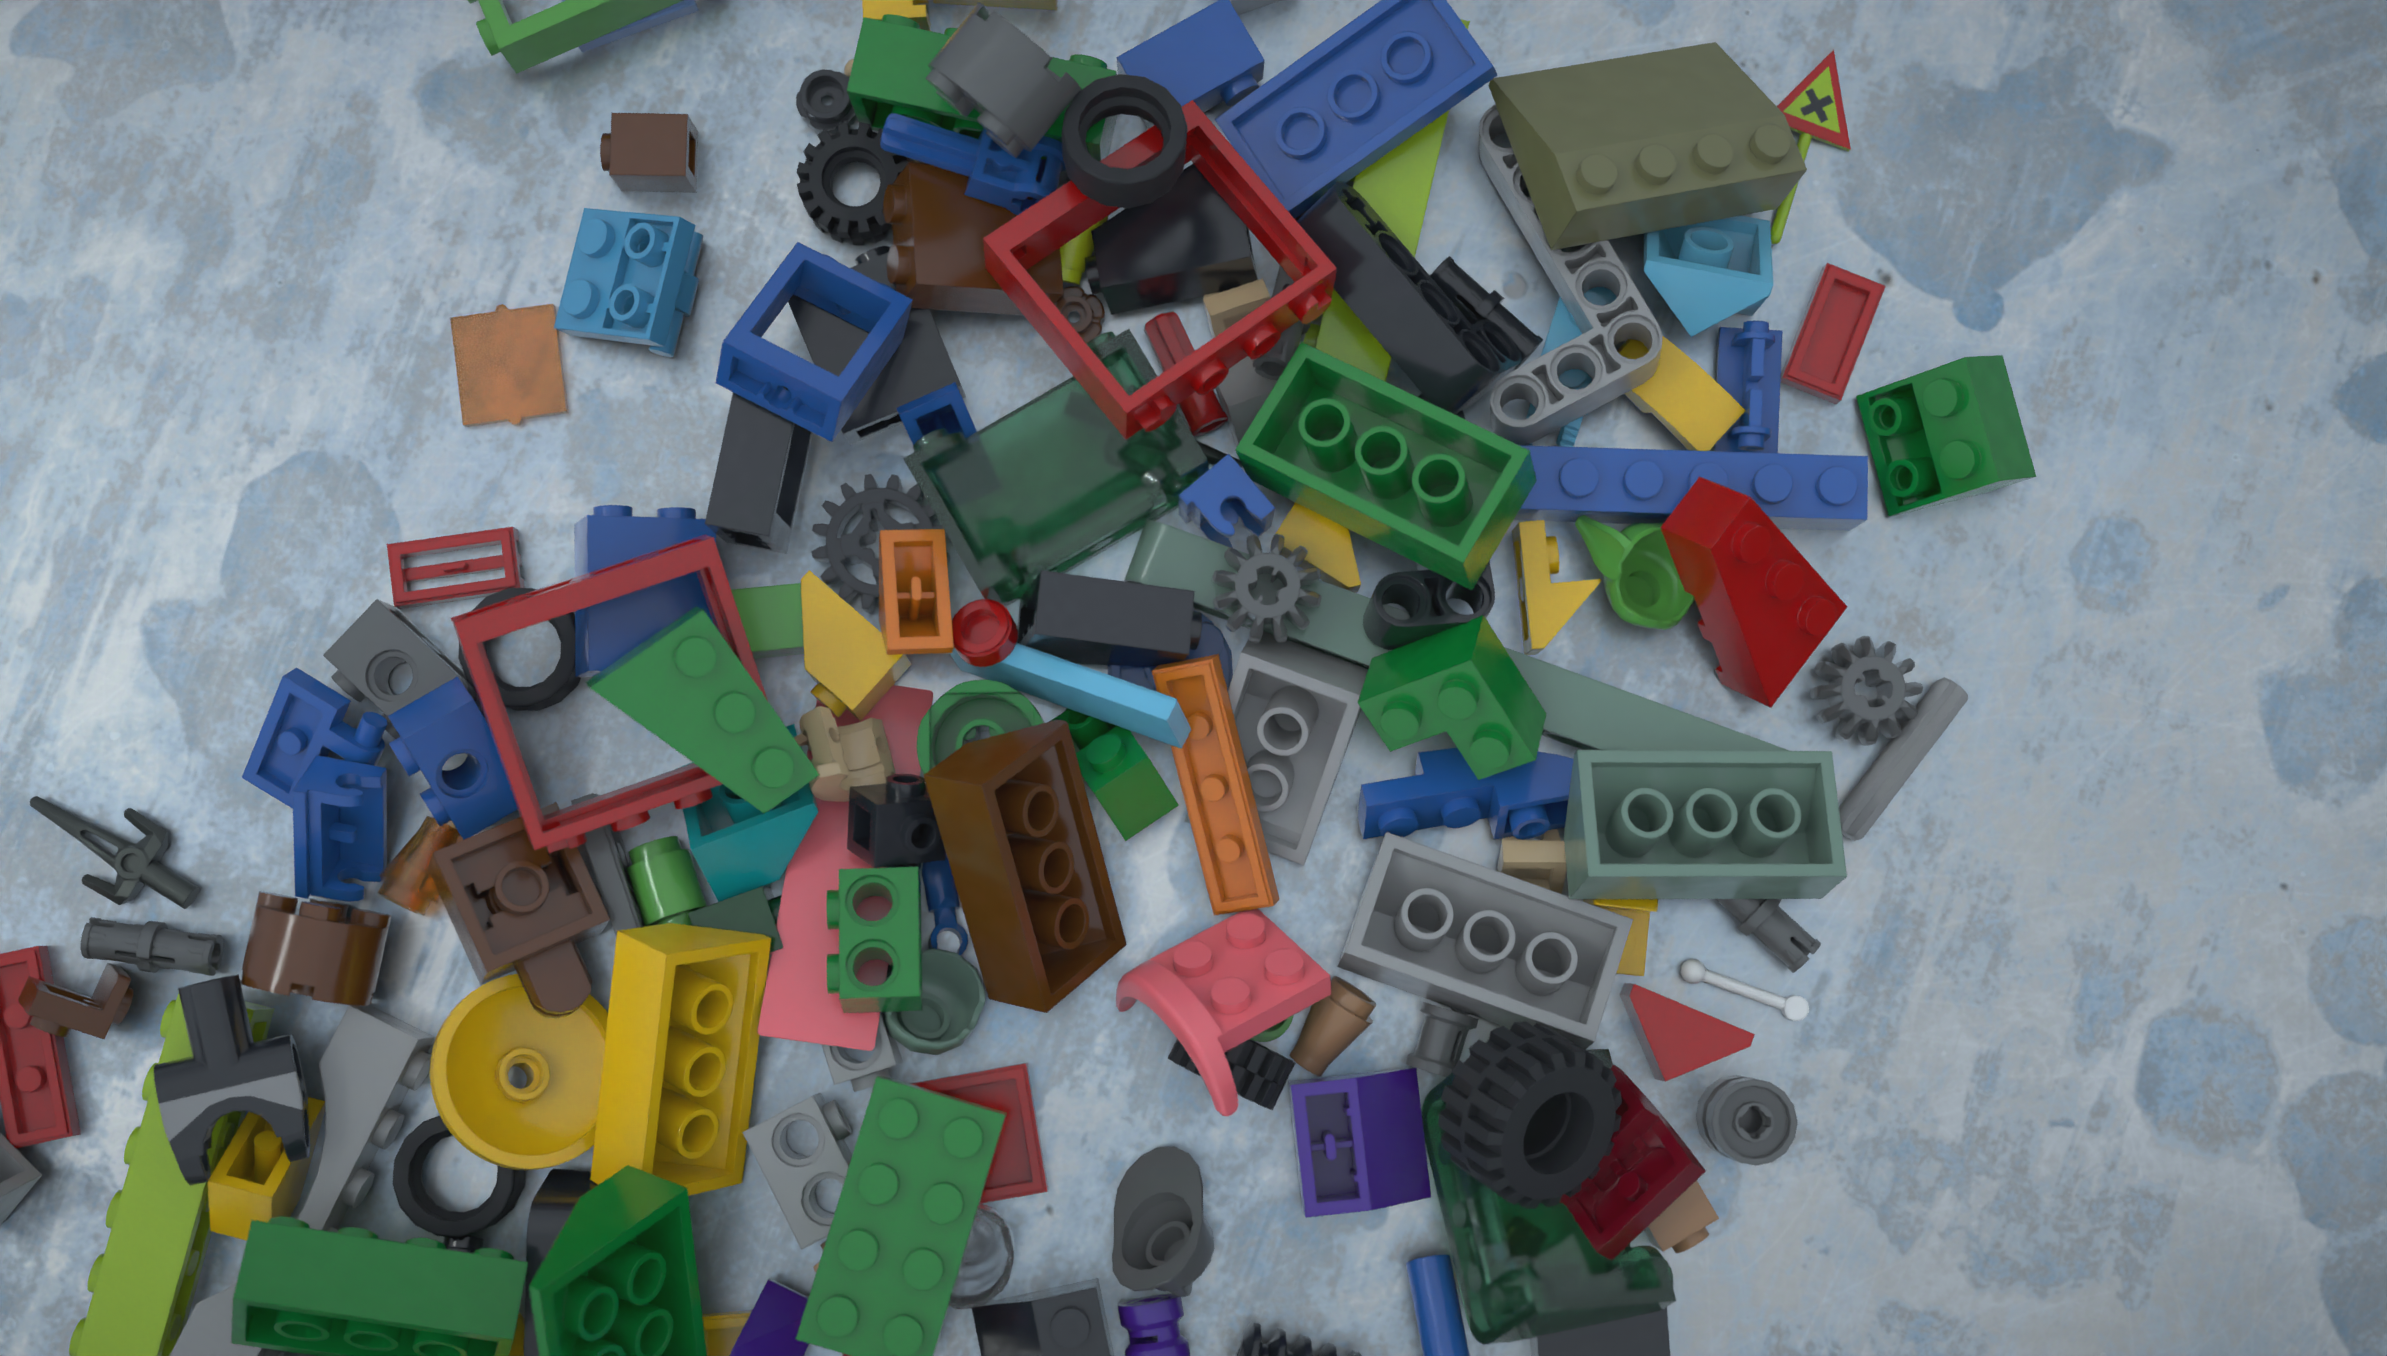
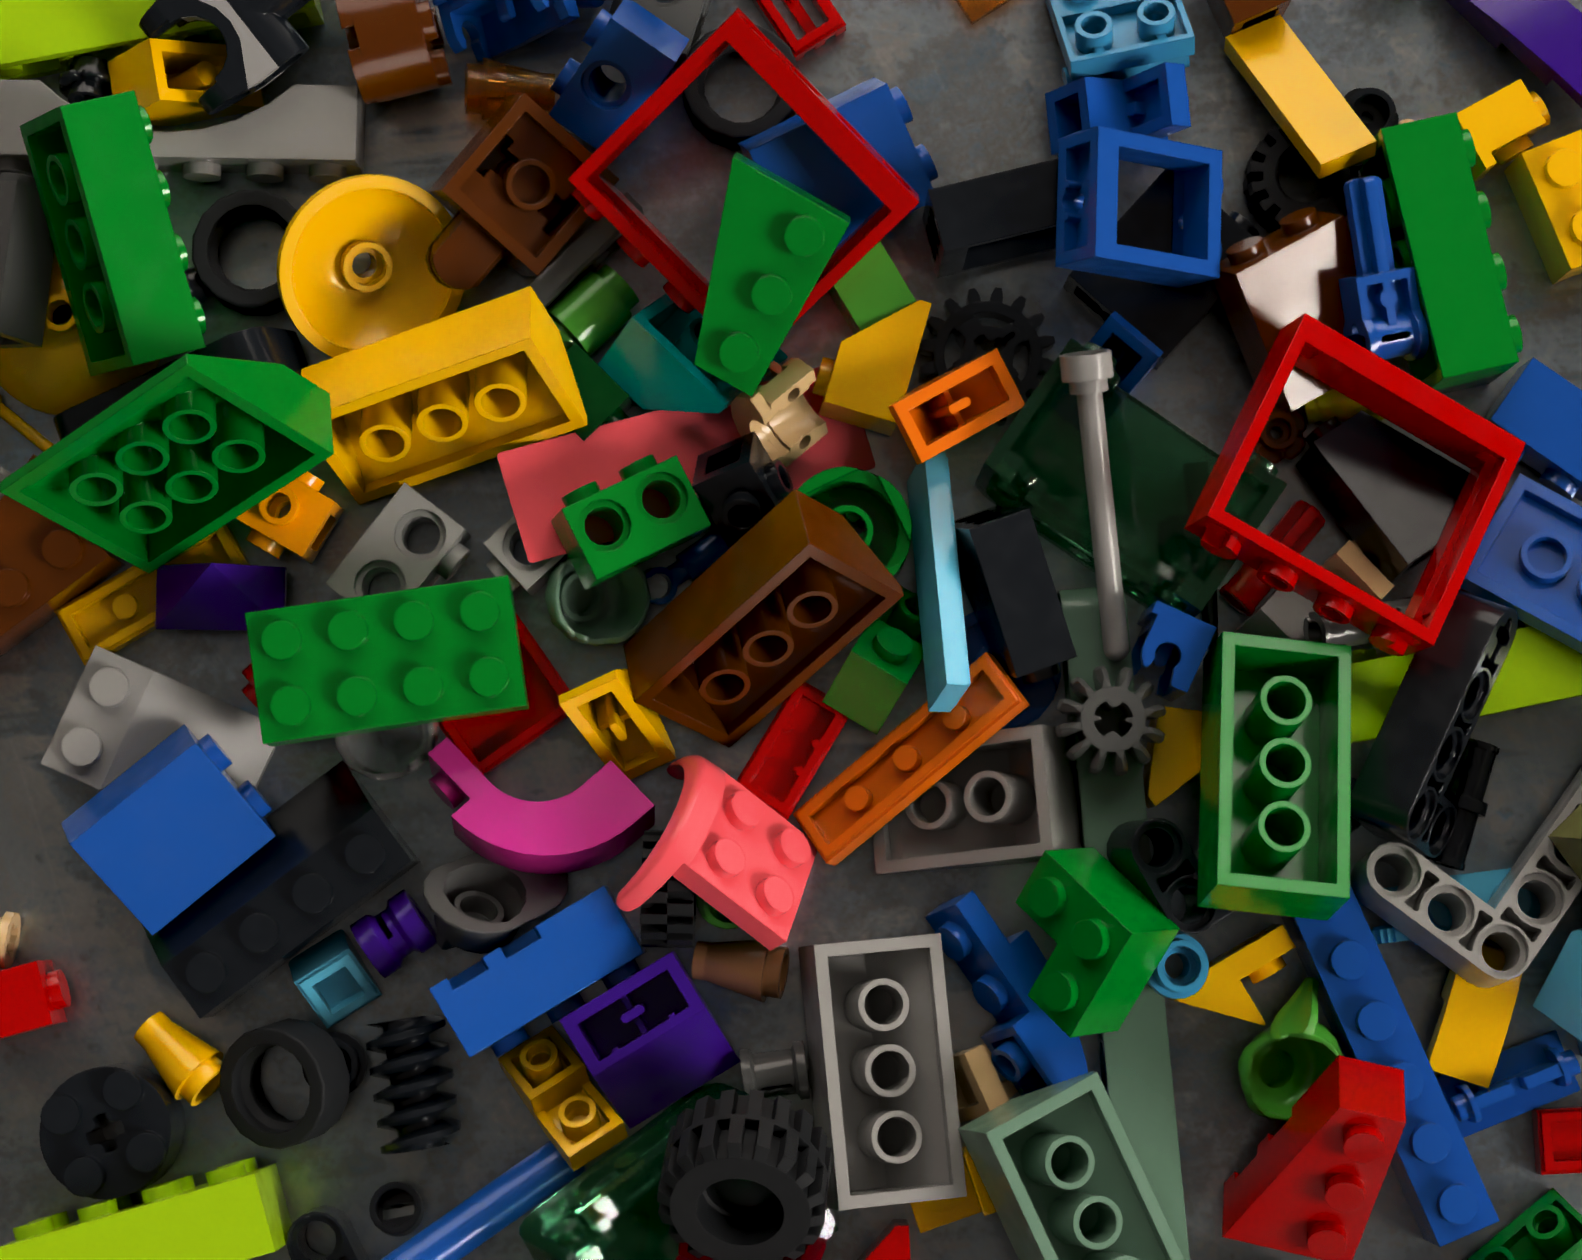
camera: 65 degrees right, 0 degrees up
dark grey brick [925,3,1081,158] -> none
red tile [952,599,1018,667] -> none
black tyre [1062,74,1187,208] -> none
none -> black plate [58,55,112,104]
none -> light orange brick [236,471,344,564]
none -> dark pink arch [427,737,655,874]
none -> blue wedge [429,886,647,1058]
none -> yellow slope [498,1025,628,1172]
none -> yellow slope [558,669,676,780]
none -> red plate [736,682,849,821]
none -> blue brick [1045,62,1191,155]
none -> light grey piece [1059,349,1129,661]
none -> dark azure plate [1147,934,1209,999]
none -> yellow tile [1224,14,1377,179]

